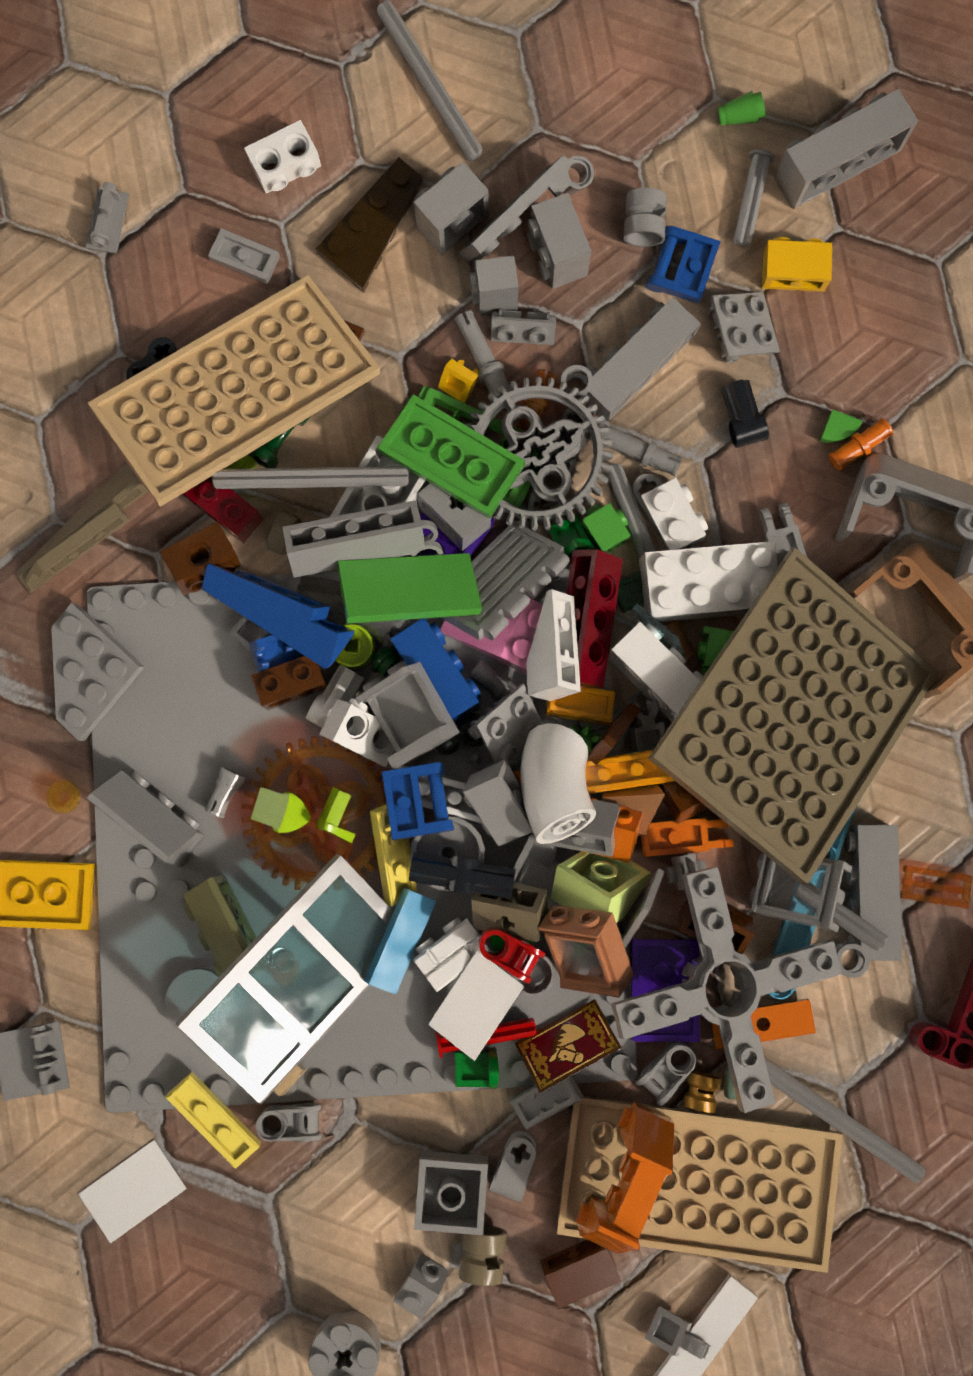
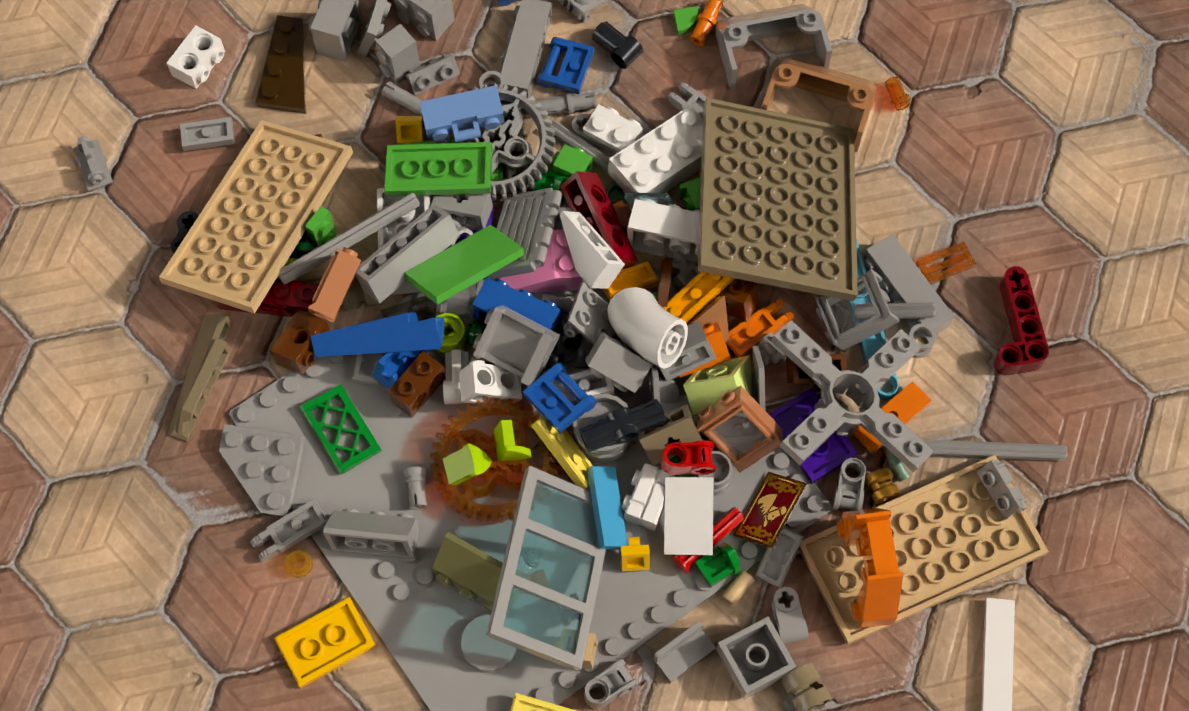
camera: 35 degrees left, 15 degrees down
reddish brown hinge [541,1240,621,1309] -> none
light grey plate [645,1306,711,1359] -> none
none -> light grey hinge [250,499,328,562]
none -> green window [300,384,382,475]
none -> bright green plate [305,206,337,248]
none -> nougat window [308,247,361,323]
none -> medium blue piece [420,85,504,142]
none -> blue plate [536,37,595,94]
none -> reddish brown plate [611,199,632,228]
none -> yellow tile [621,537,650,571]
none -> light grey panel [653,621,716,684]
none -> tan piece [721,570,755,607]
none -> light grey hinge [977,459,1027,520]

